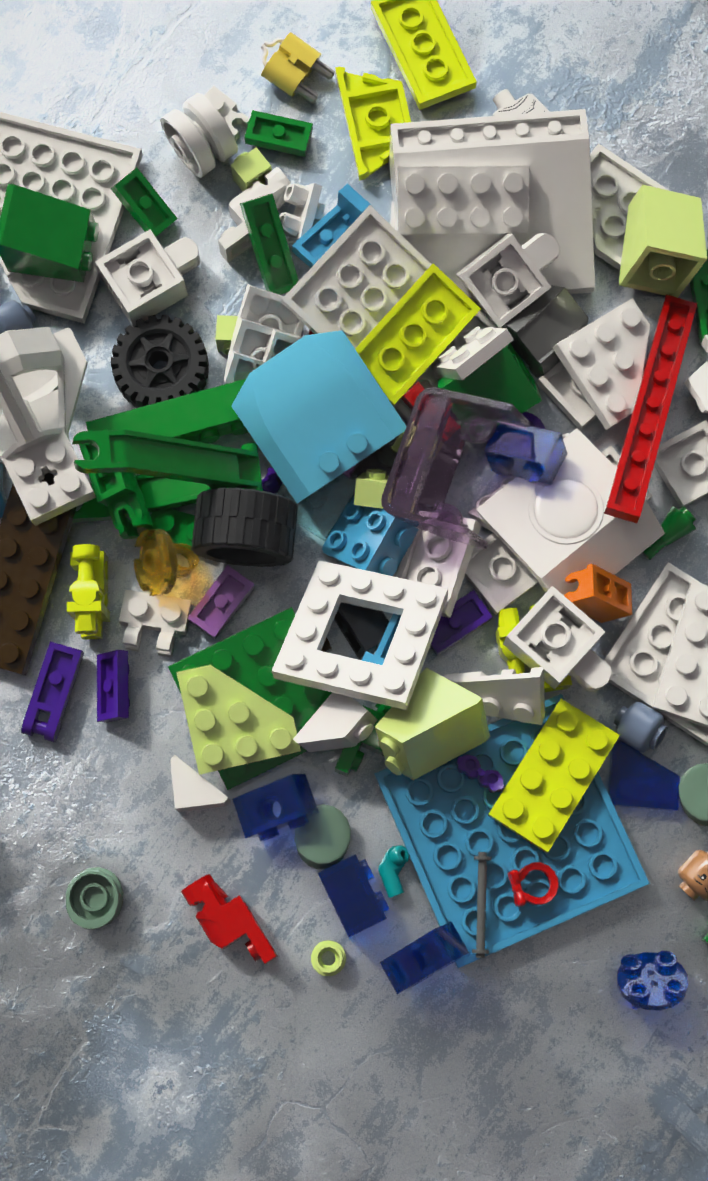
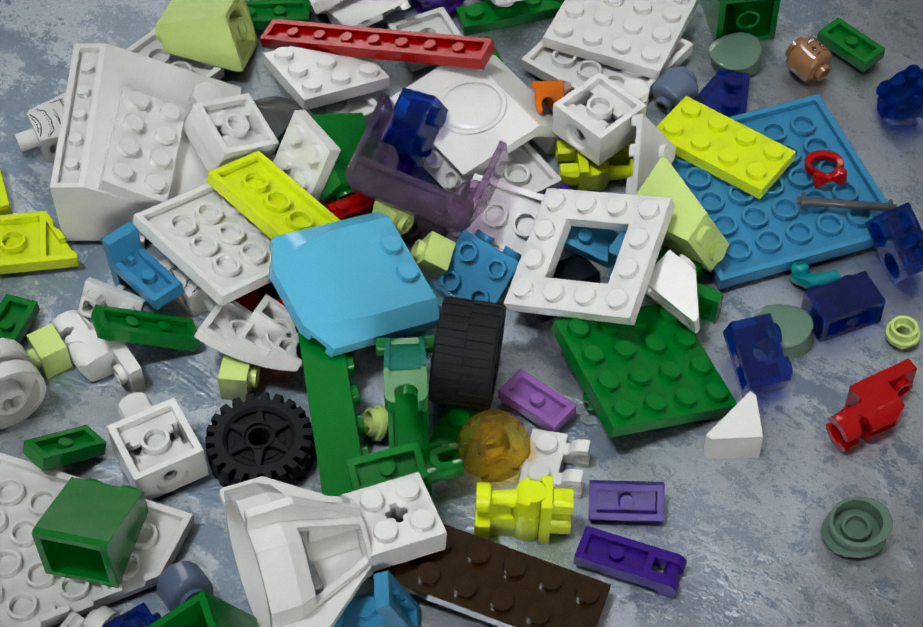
camera: 85 degrees left, 25 degrees down
yellowish green plate [176,665,301,775] -> none
dark purple piece [456,755,504,793] -> none

